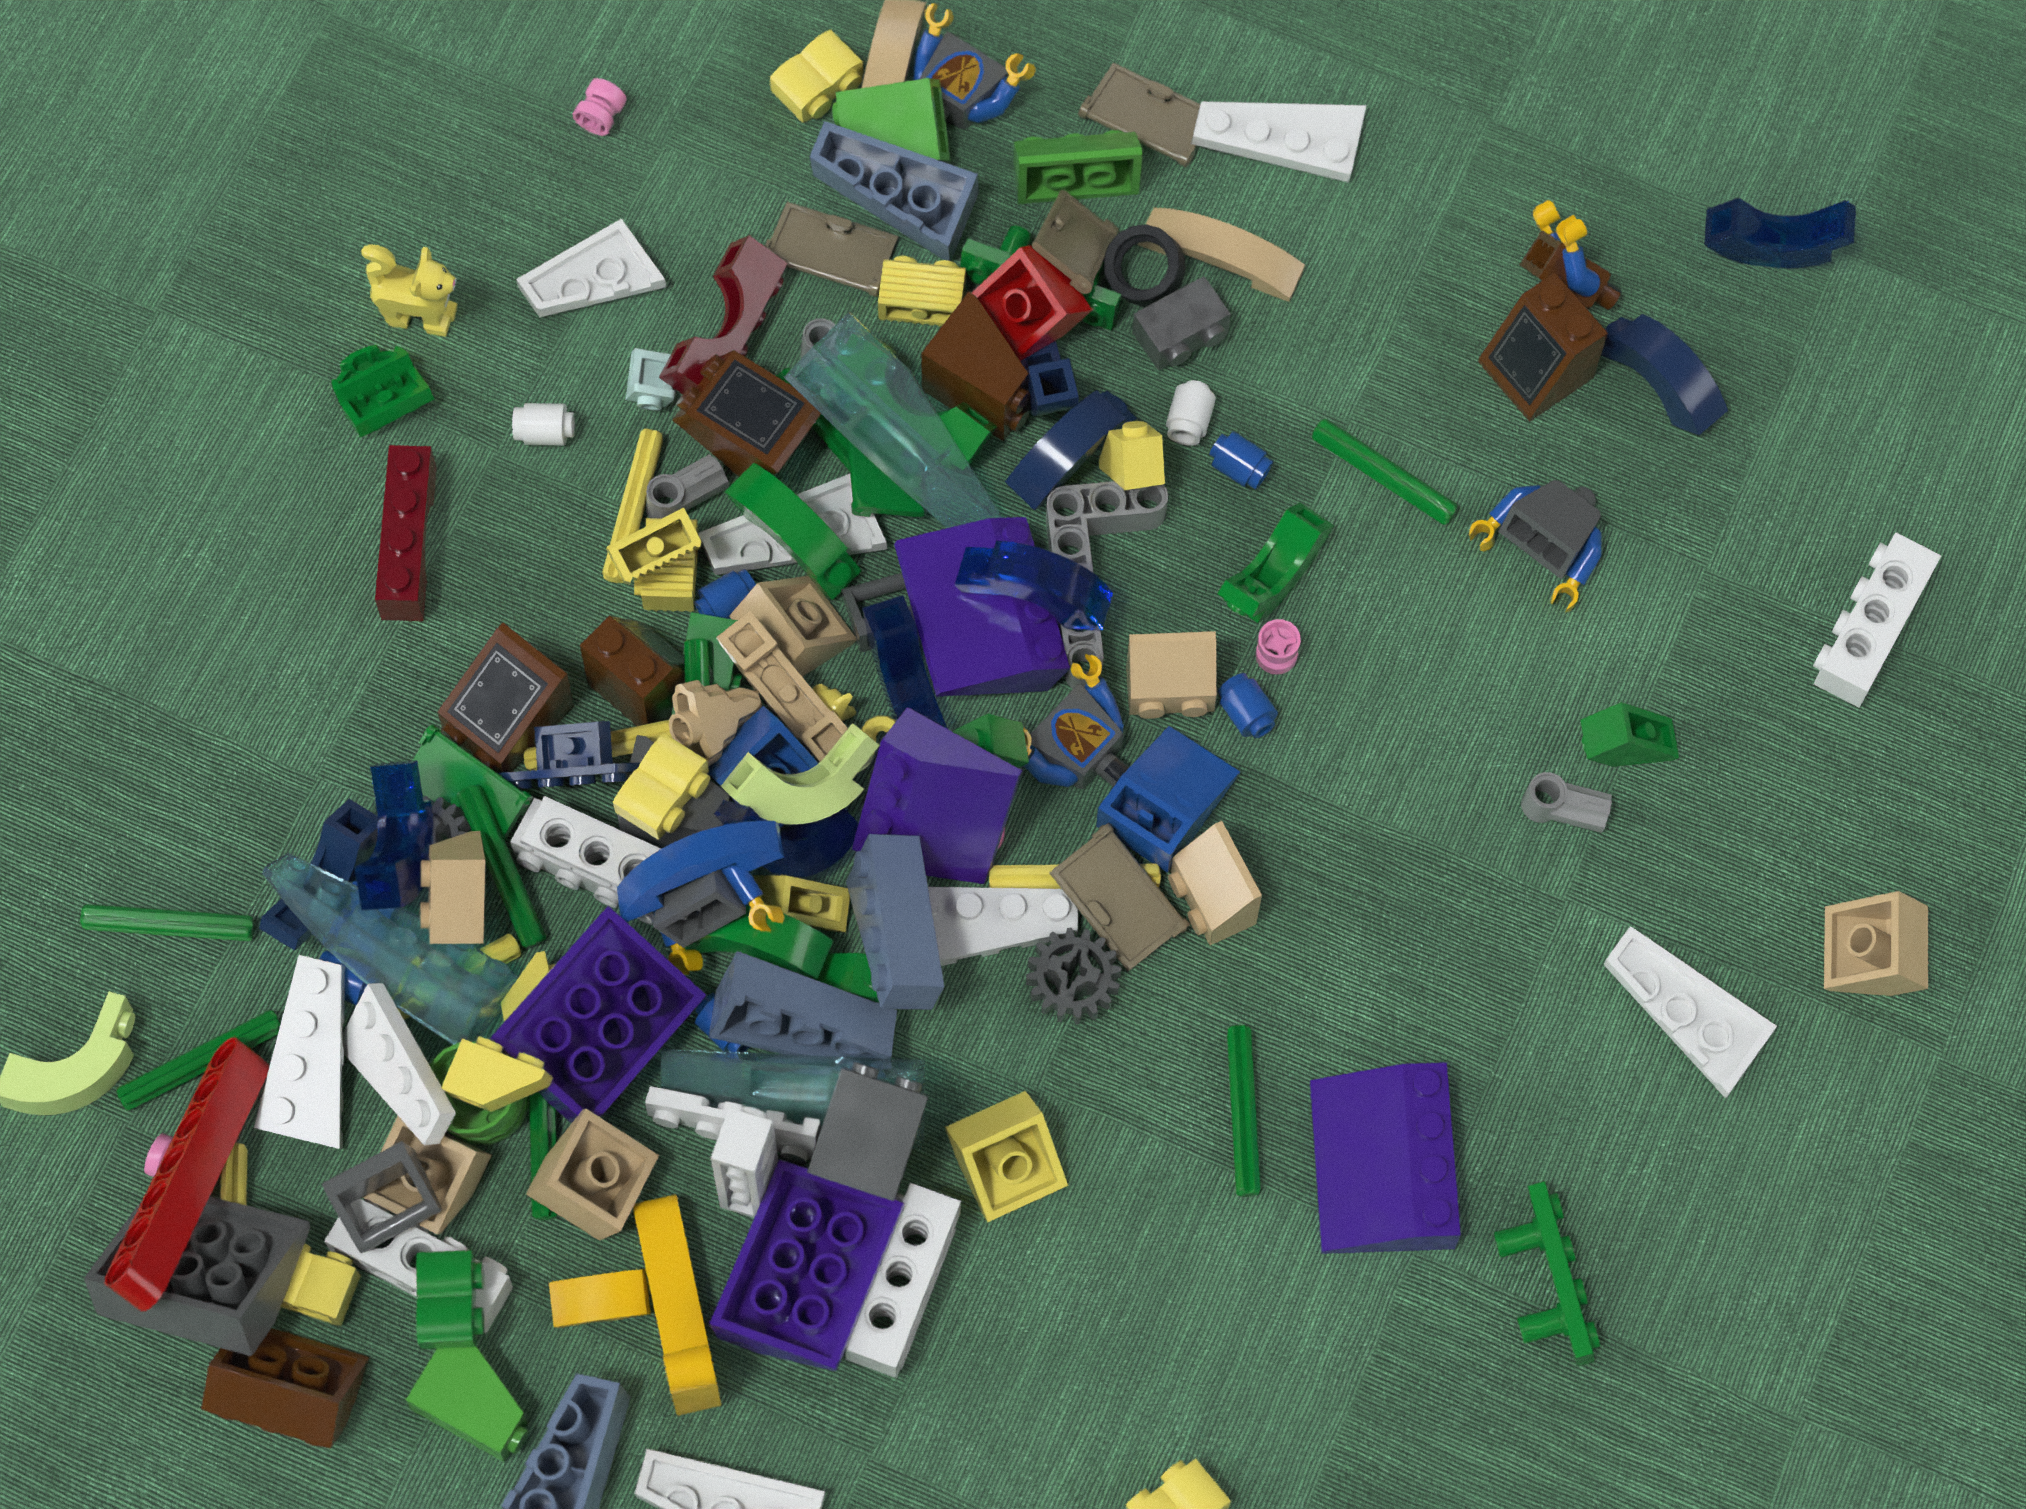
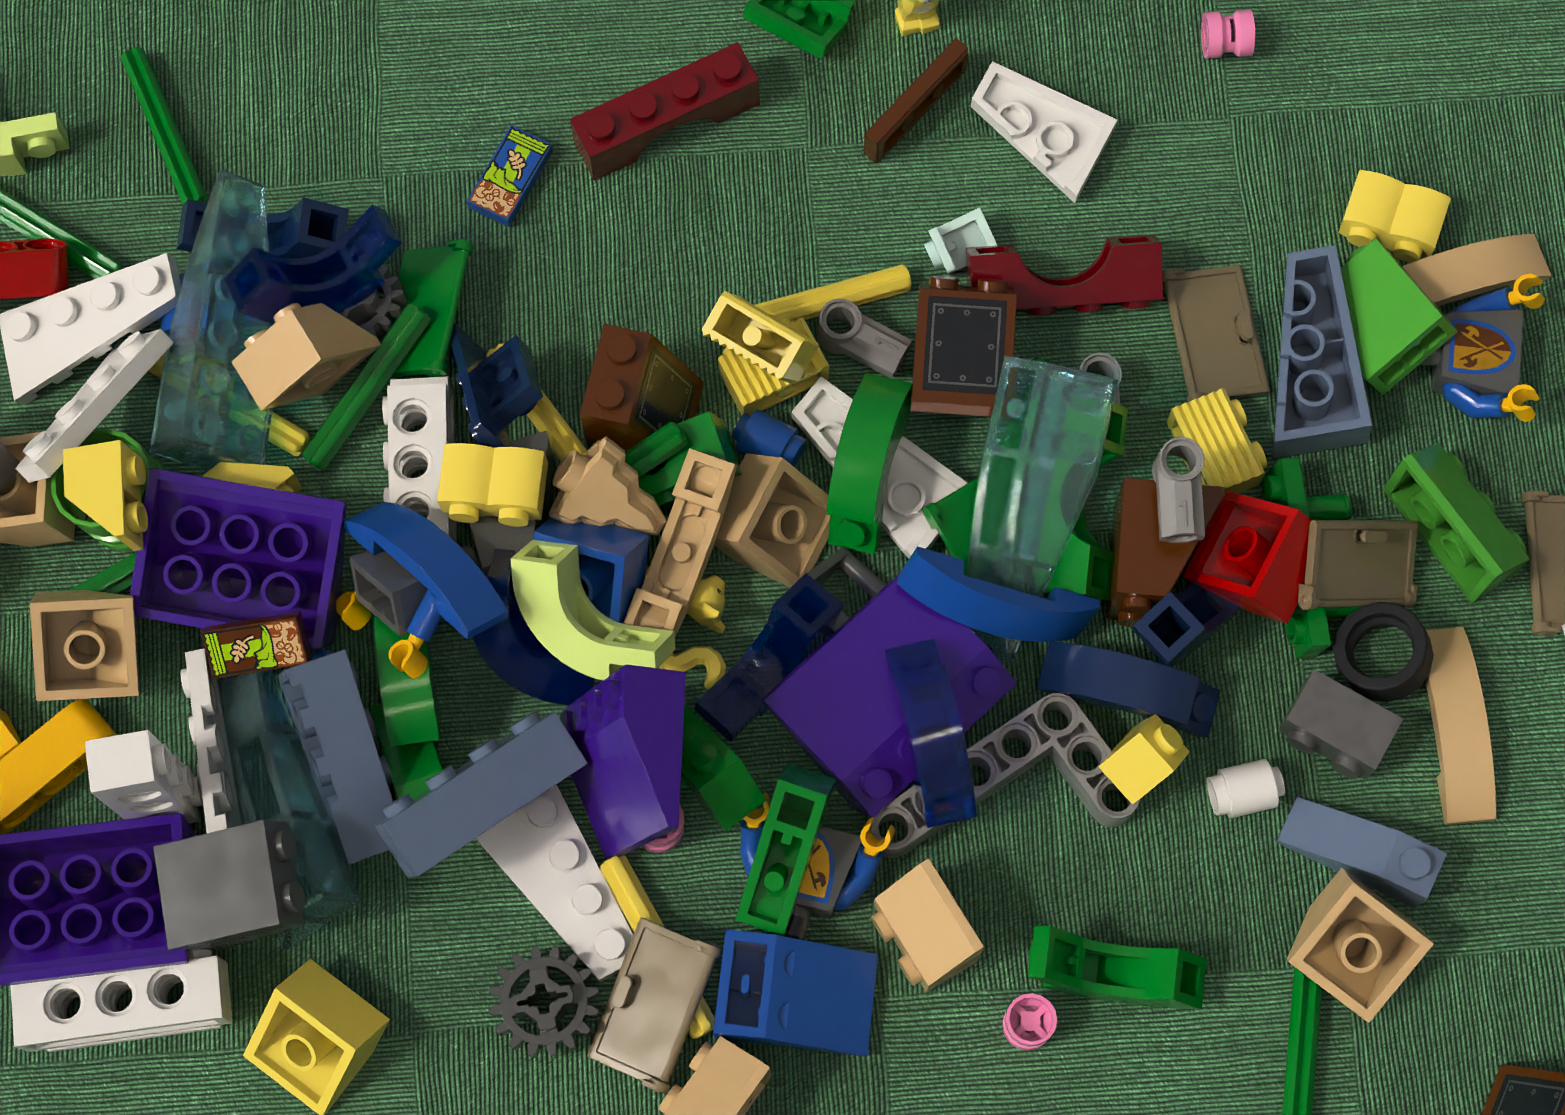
camera: 65 degrees right, 5 degrees up
slope [437,623,574,773] -> none
white brick [512,403,575,446] -> none
light yellow slope [752,875,850,932] -> none
blue brick [1209,431,1274,490] -> none
blue brick [1218,673,1278,738] -> none
none -> tile [201,611,313,679]
none -> tile [467,125,553,227]
none -> green slope [735,763,836,936]
none -> reddish brown tile [863,38,968,163]
none -> blue slope [897,546,1100,642]
none -> light grey piece [1151,437,1205,543]
none -> sand blue slope [1276,797,1447,908]
none -> tan slope [1287,868,1434,1023]

